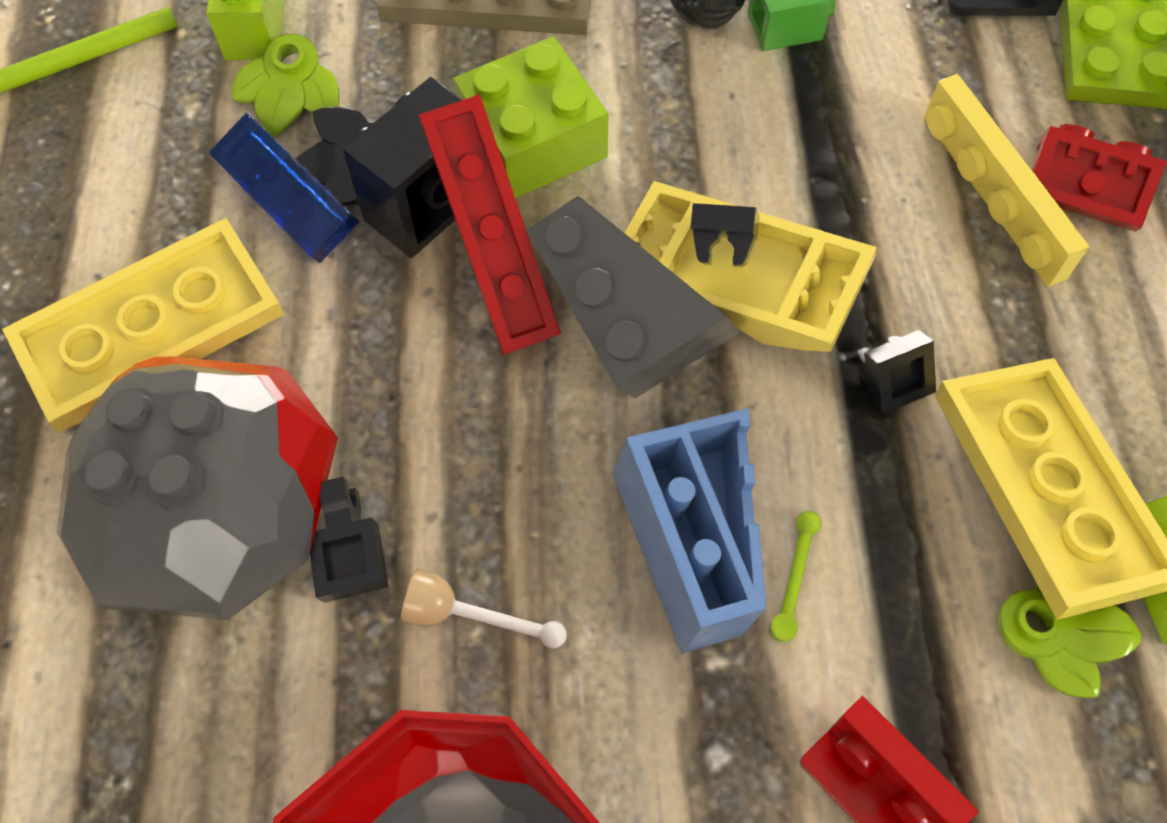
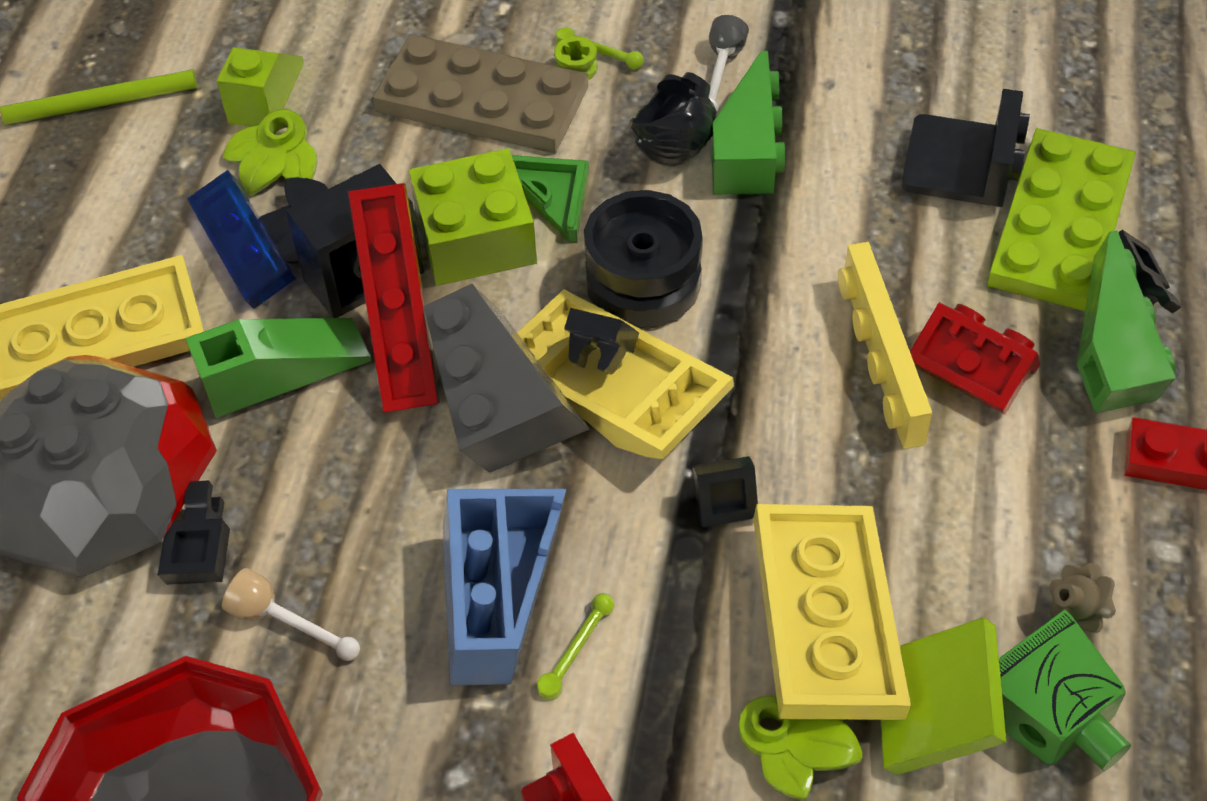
camera: 15 degrees right, 10 degrees down
none -> bright green slope [185,318,371,418]
none -> bright green tile [512,155,589,242]
none -> black wheel [584,190,703,328]

